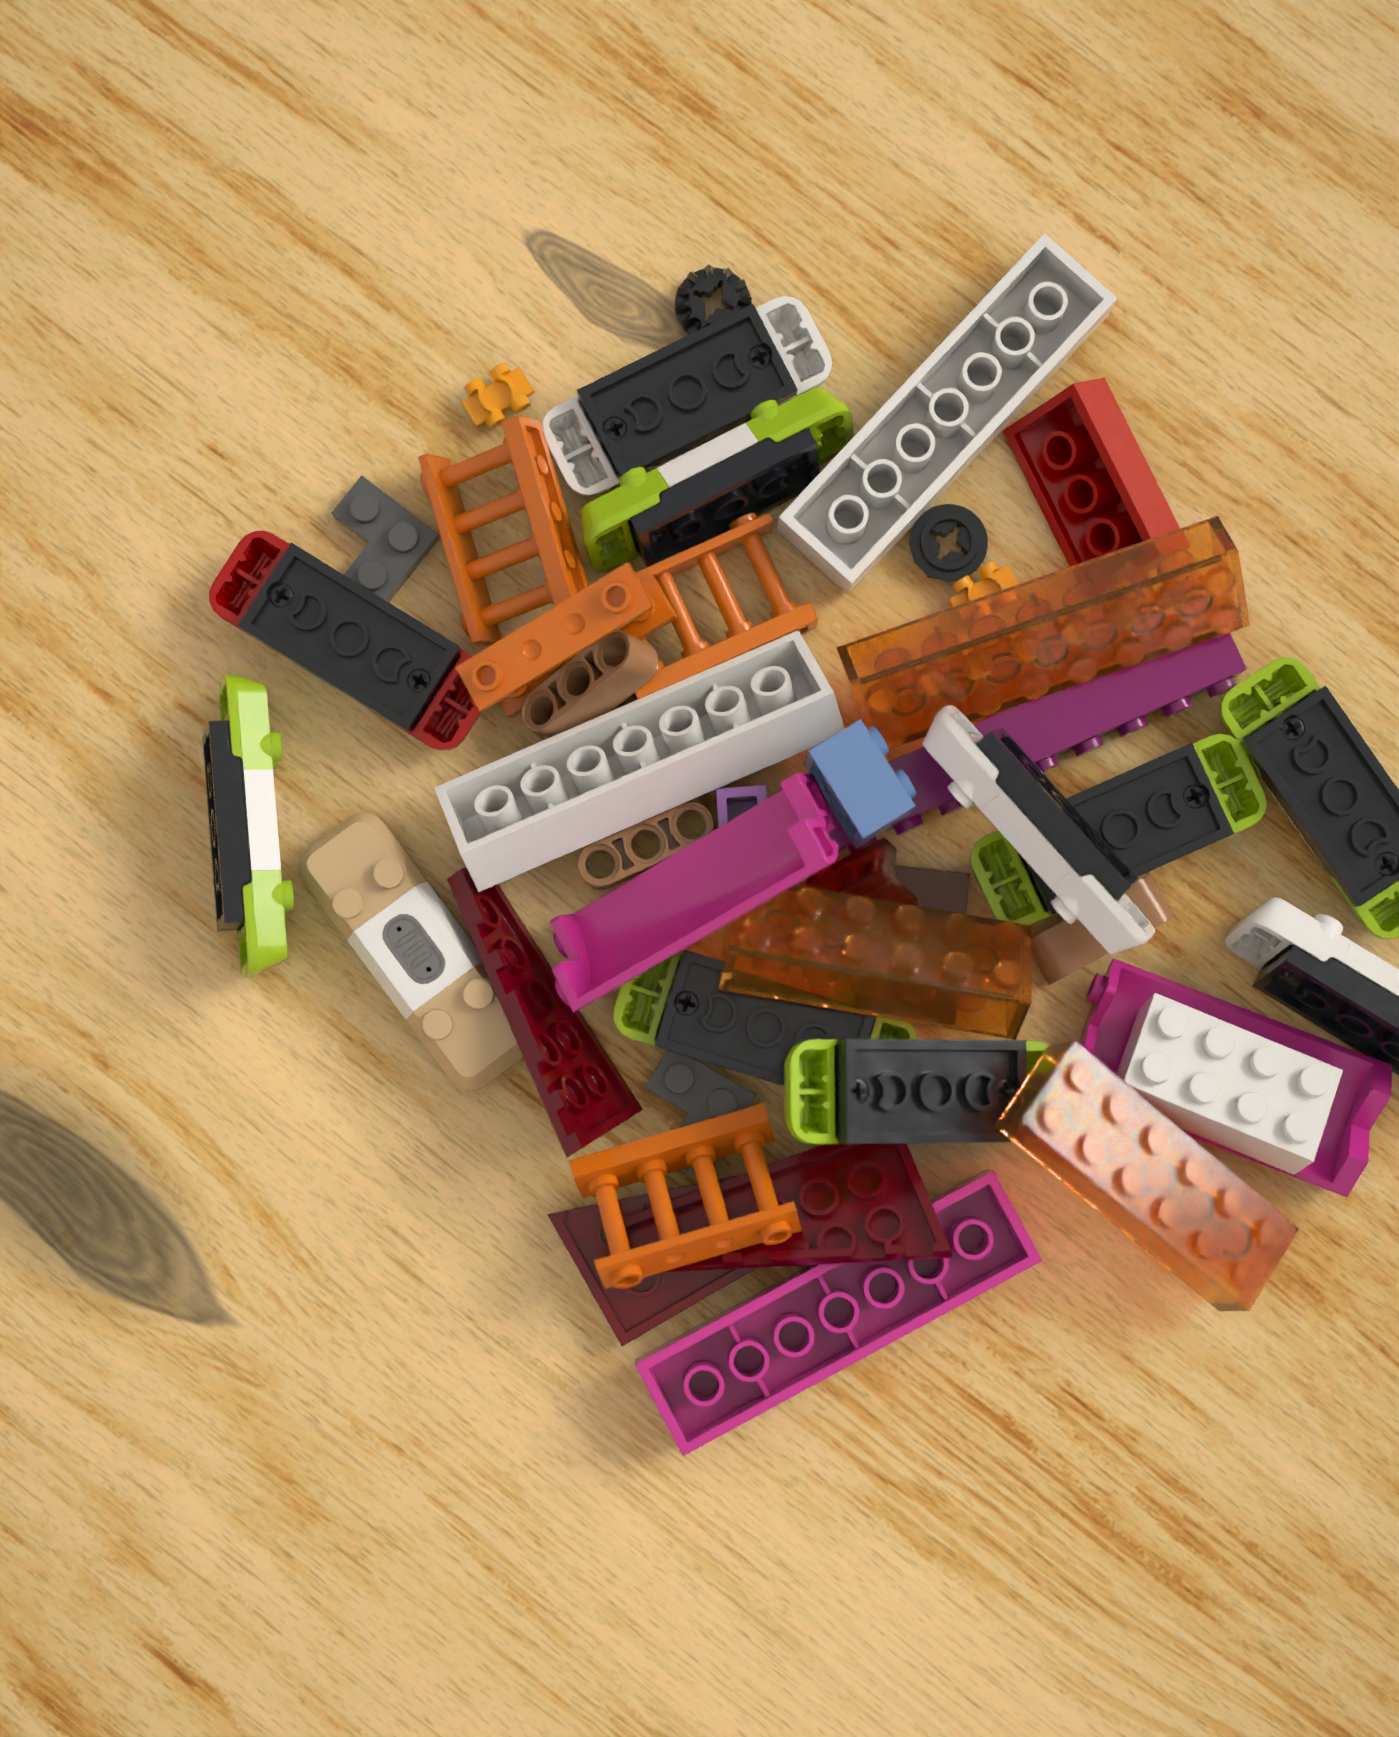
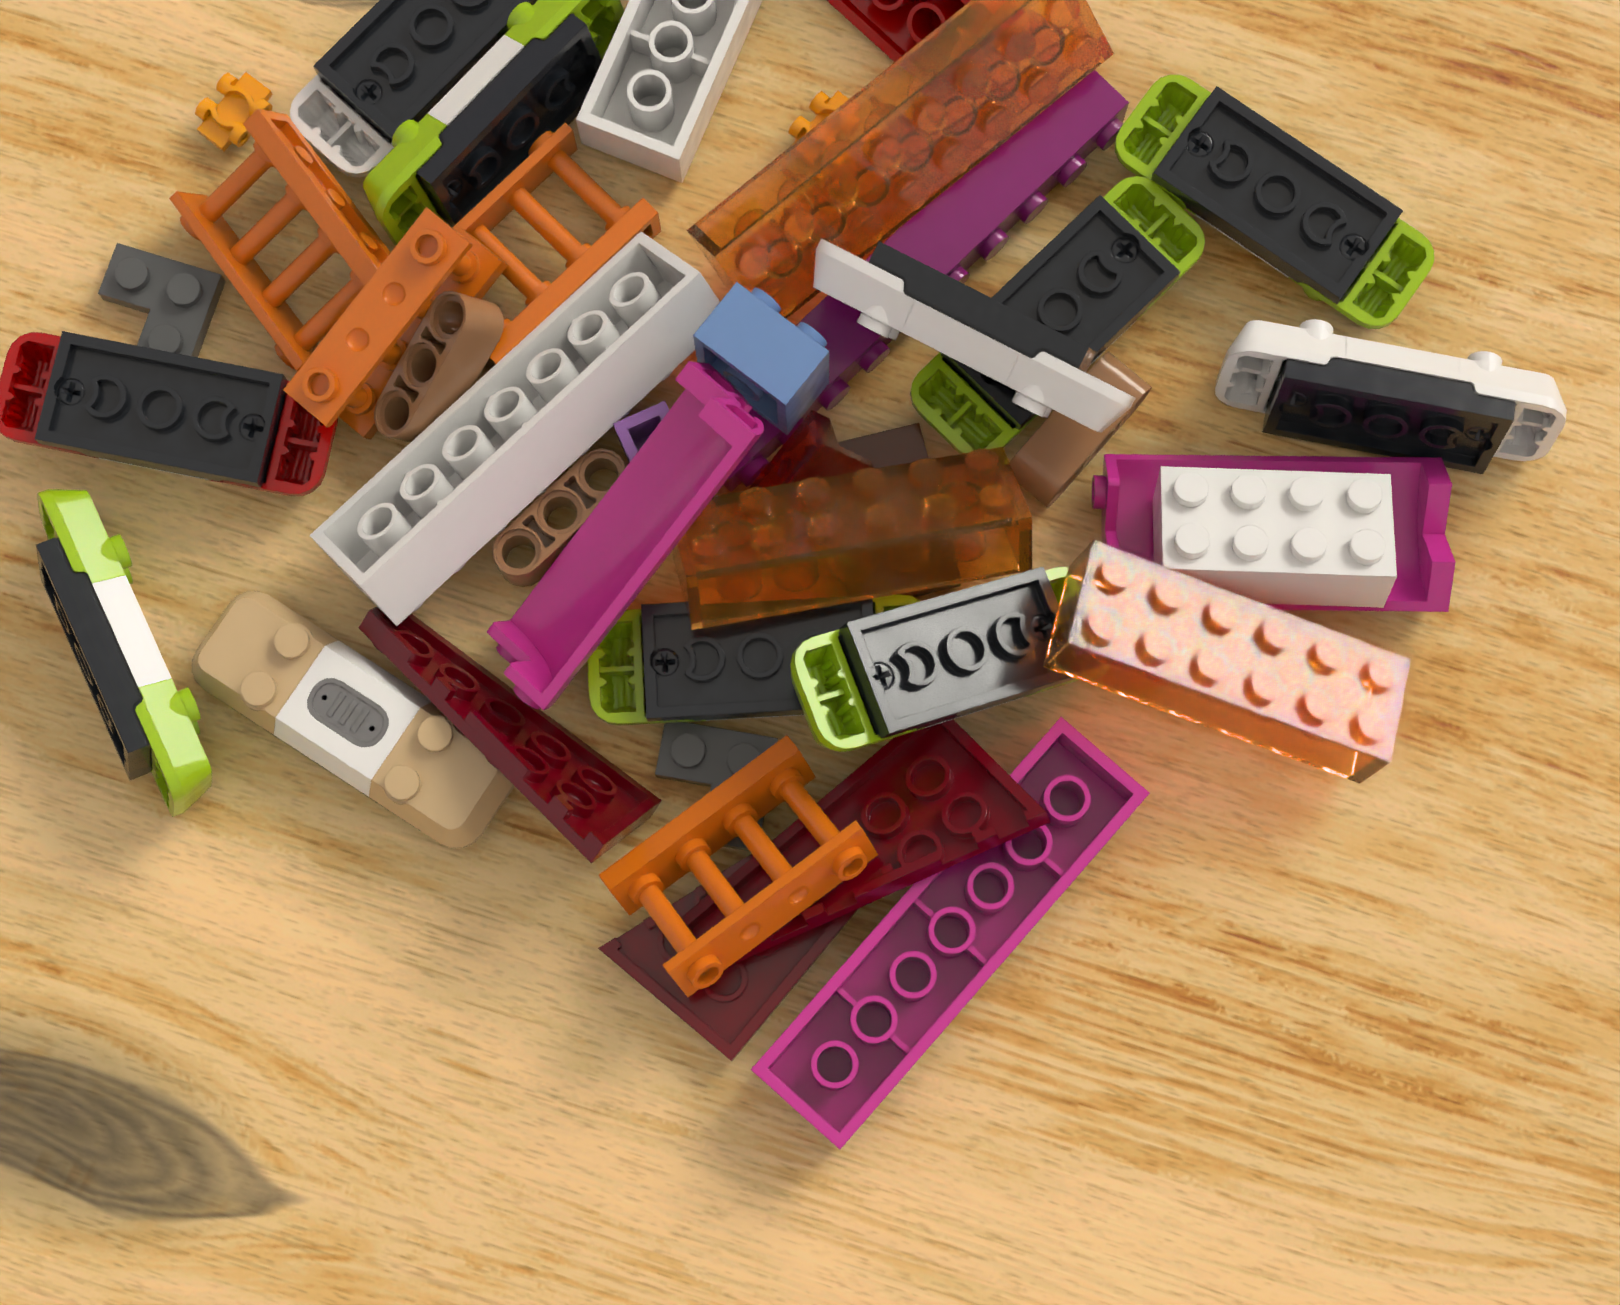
camera: 15 degrees left, 5 degrees down
black gear [909,504,988,583] -> none

